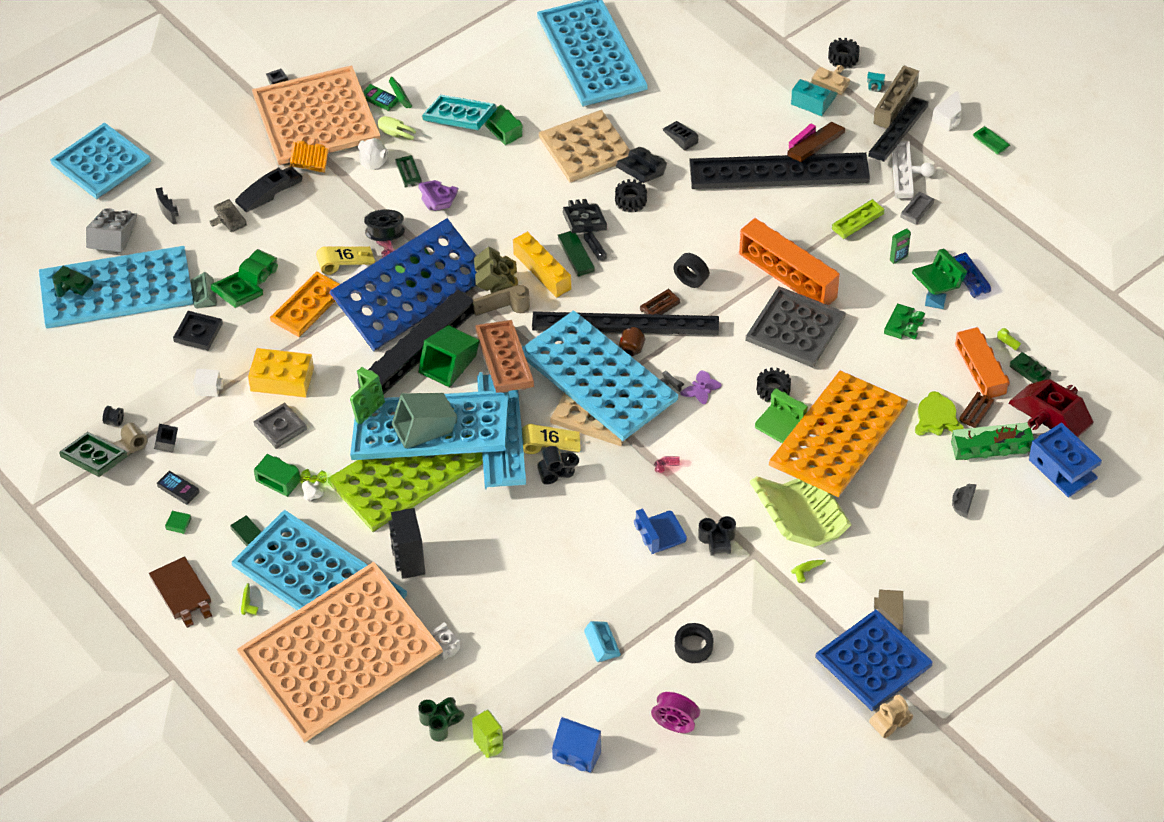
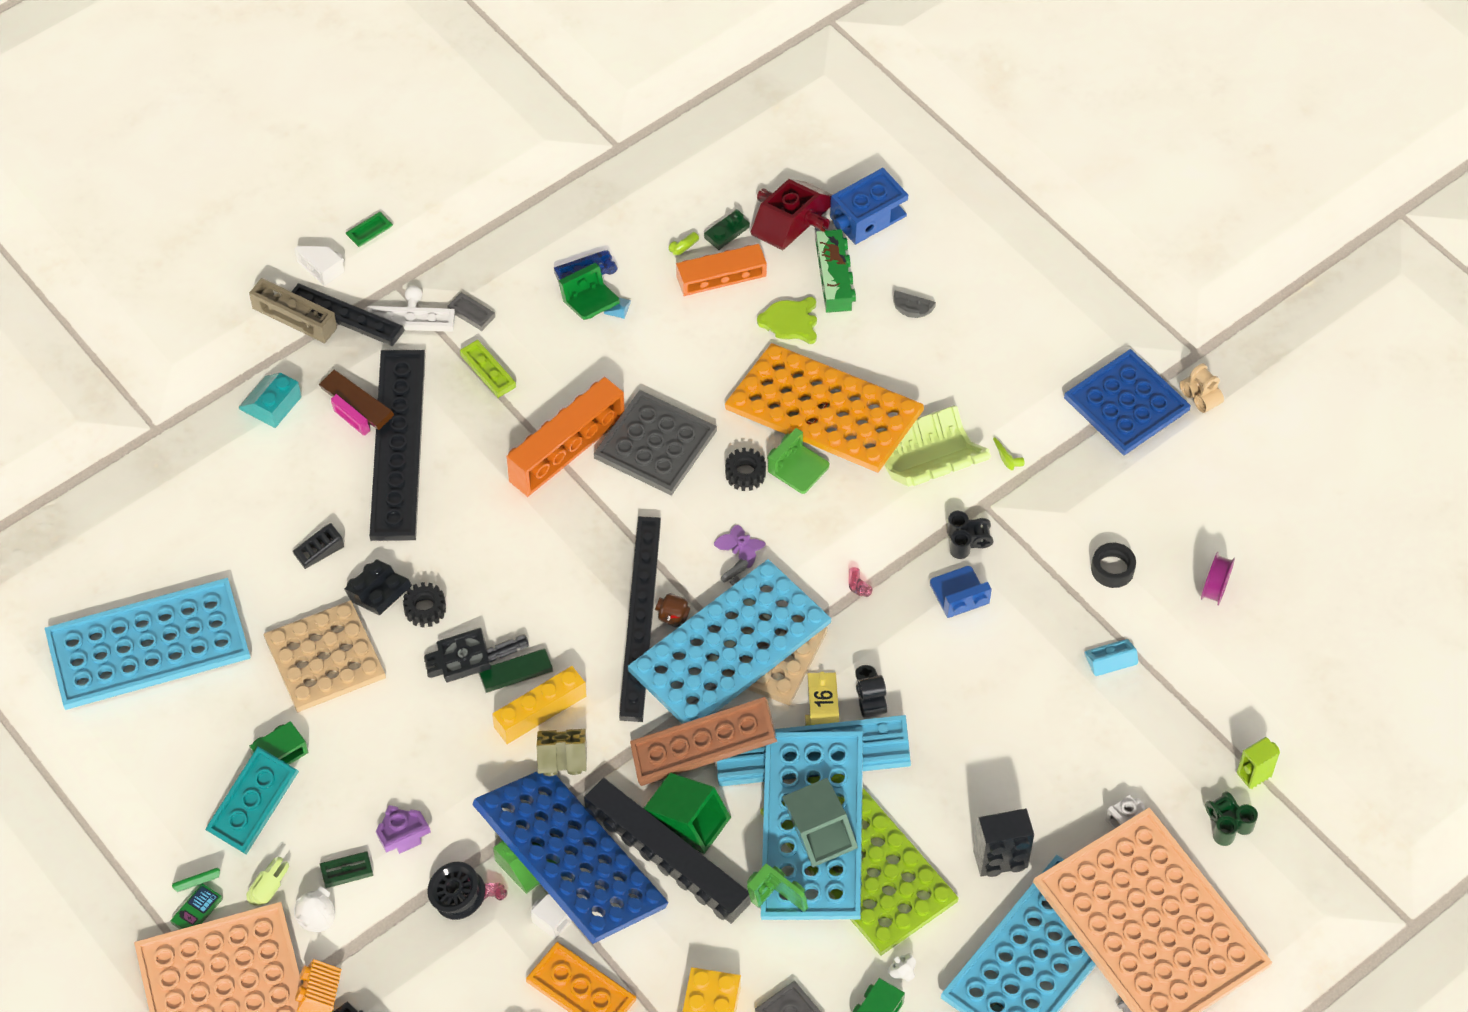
camera: 90 degrees left, 5 degrees up
clear neon green piece [300,469,327,484] -> none
light yellow door [316,246,375,275] -> none
dark tan door [473,285,530,316] -> none
blue slope [552,717,601,773] -> none
reddish brown tile [640,288,680,314] -> none
black tyre [673,253,710,288] -> none
tan plate [811,65,850,95] -> none
black tyre [828,37,860,69] -> none
teal tile [867,72,885,92] -> none
dark tan slope [873,589,903,633] -> none
green plate [884,303,925,339] -> none
green tile [890,228,911,264] -> none
reddish brown tile [959,391,995,428] -> none

